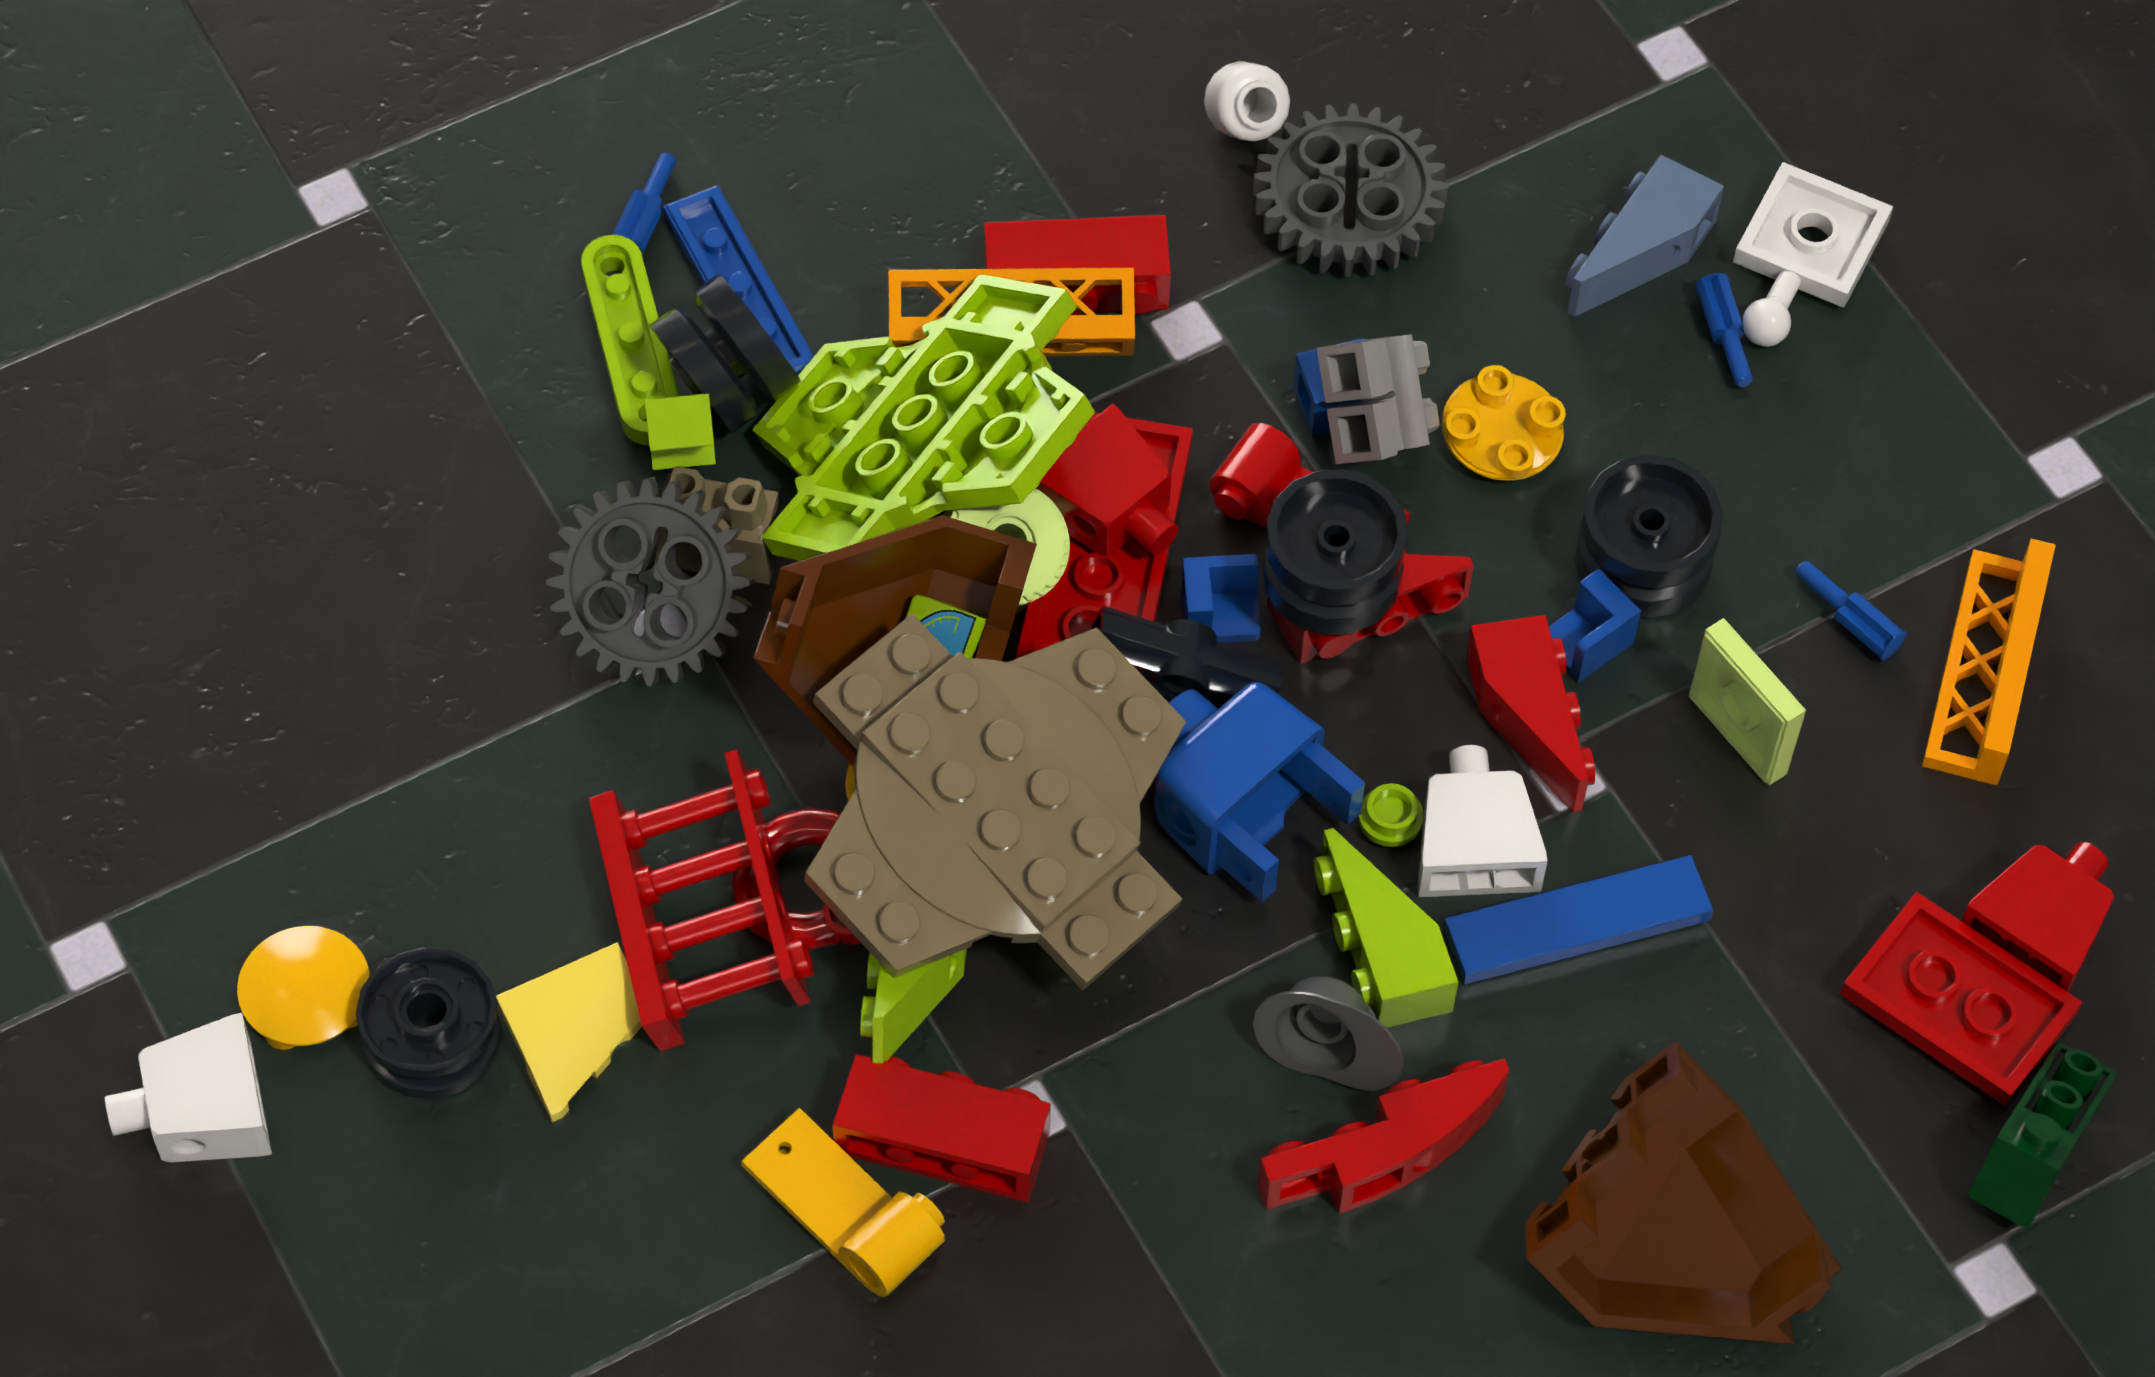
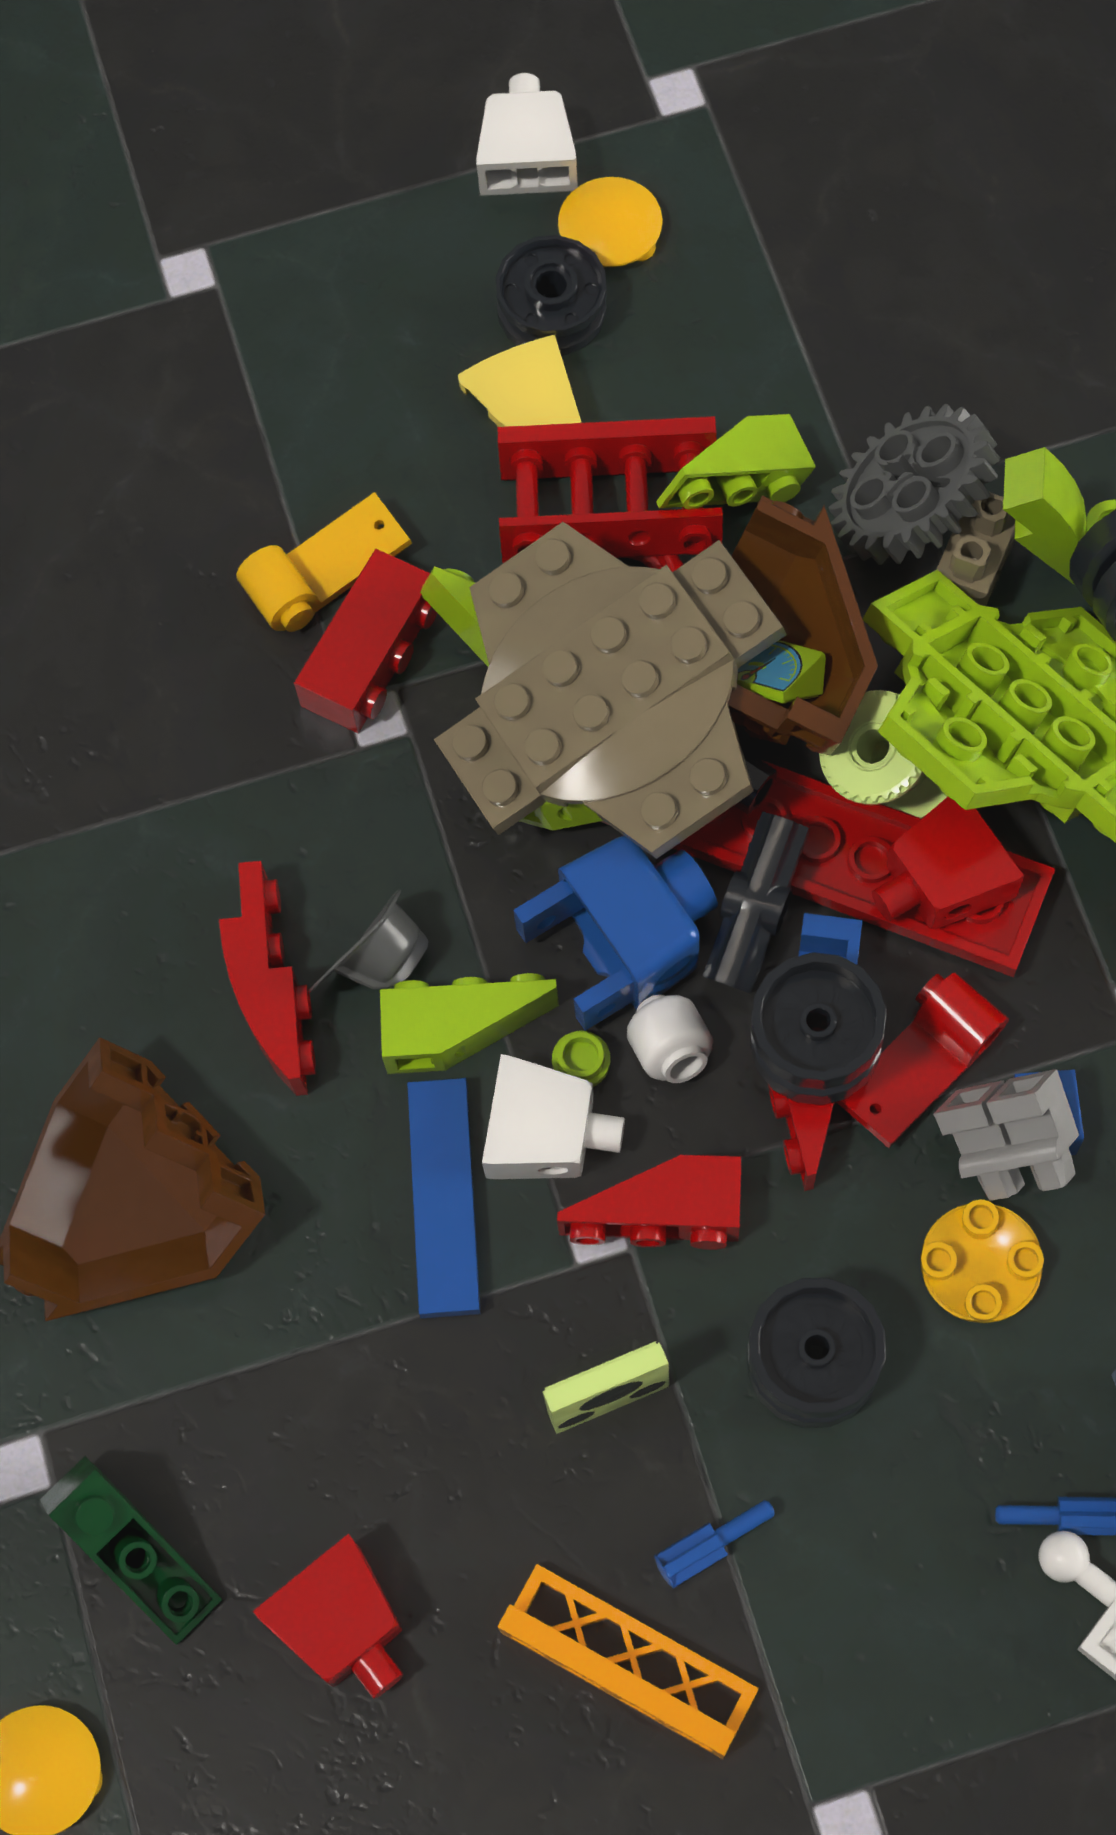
camera: 110 degrees right, 10 degrees up
blue panel [1549,568,1641,684] -> none
red plate [1840,891,2083,1107] -> none
none -> white head [627,995,713,1083]
none -> lime slope [656,414,816,510]

